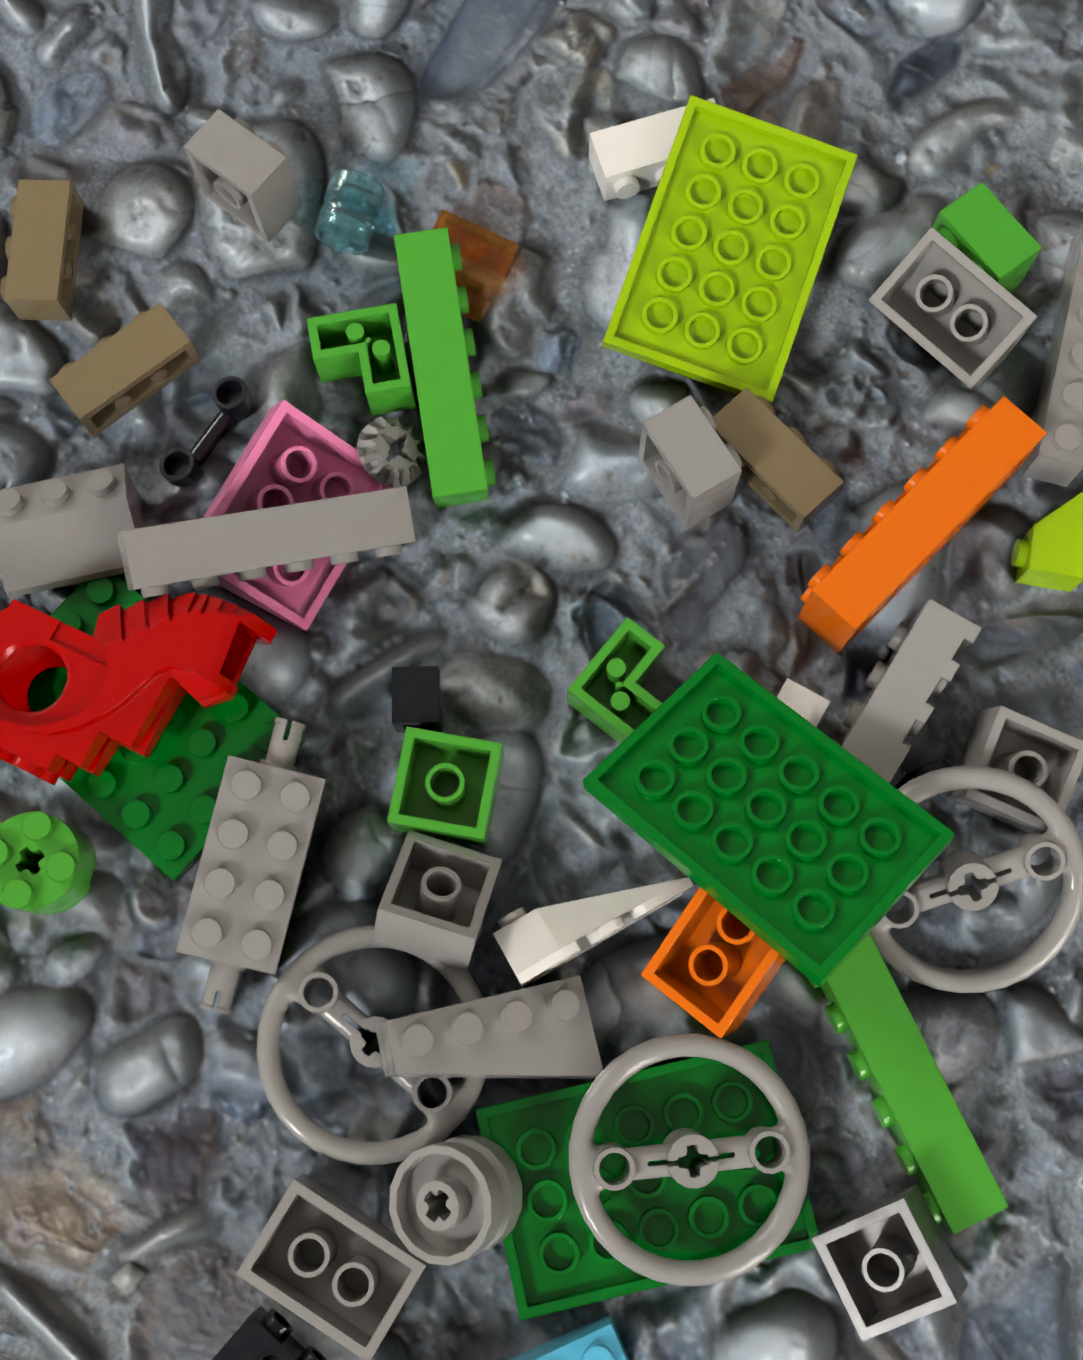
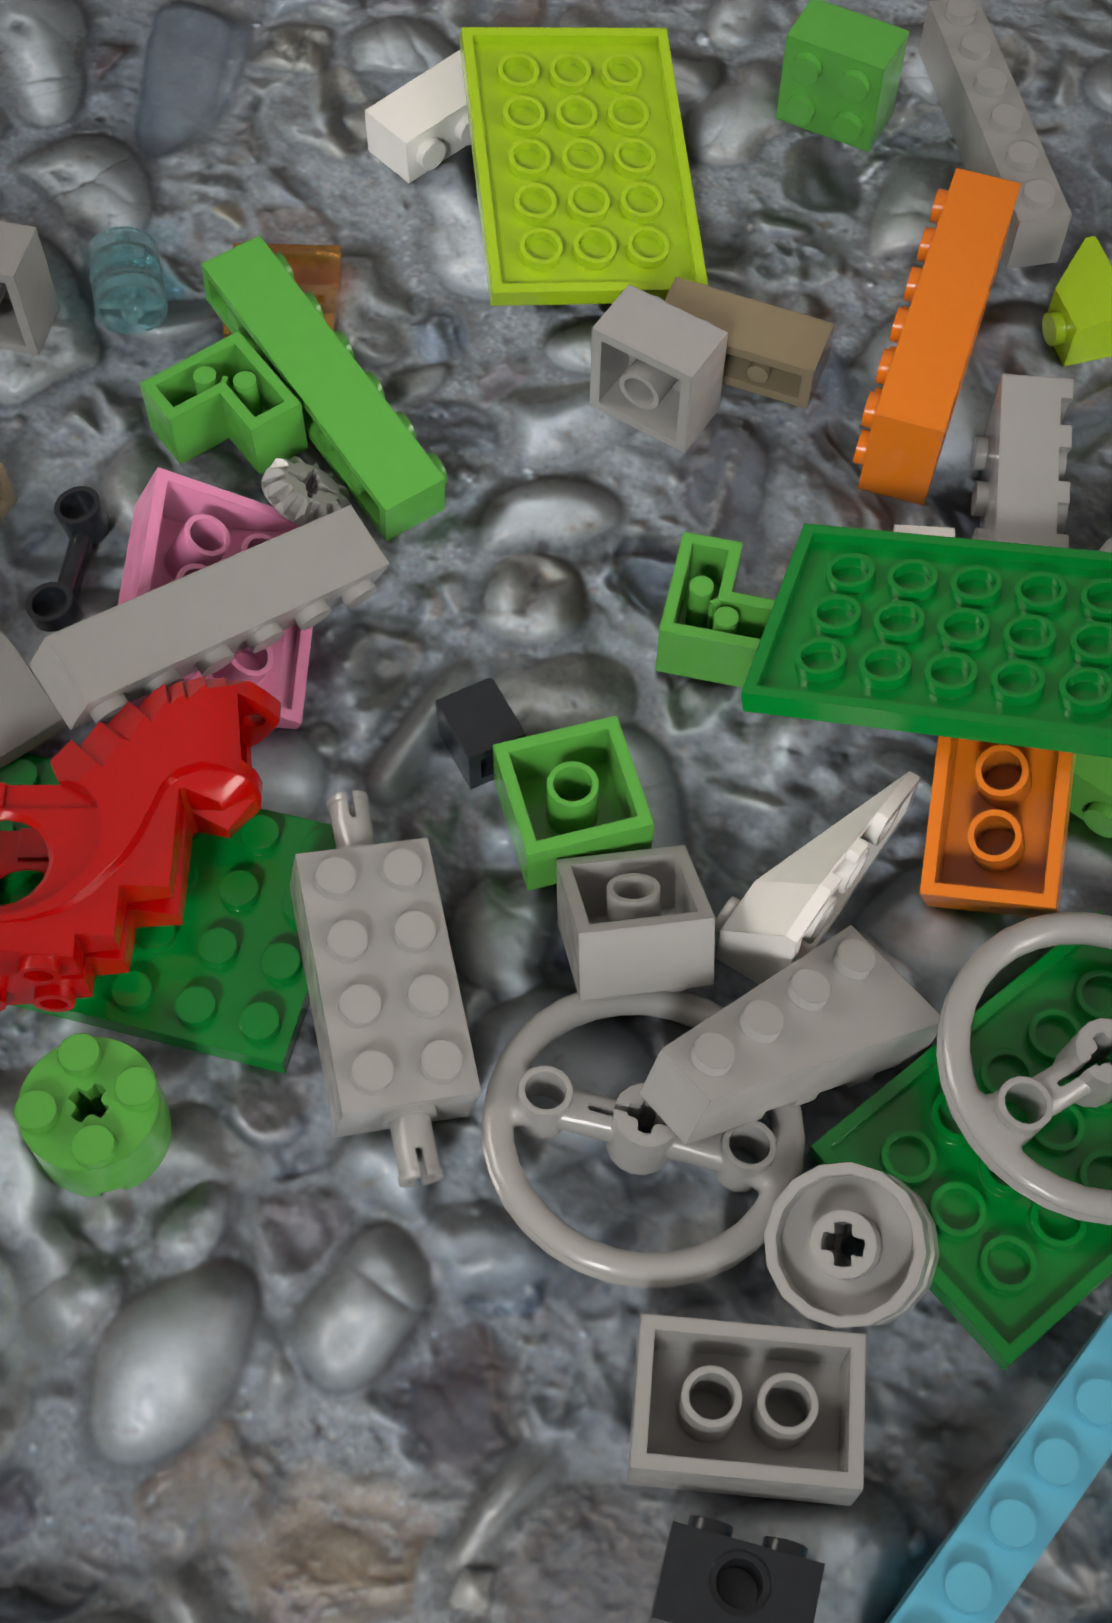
camera: 30 degrees left, 15 degrees down
light grey slope [868,227,1038,392] -> none

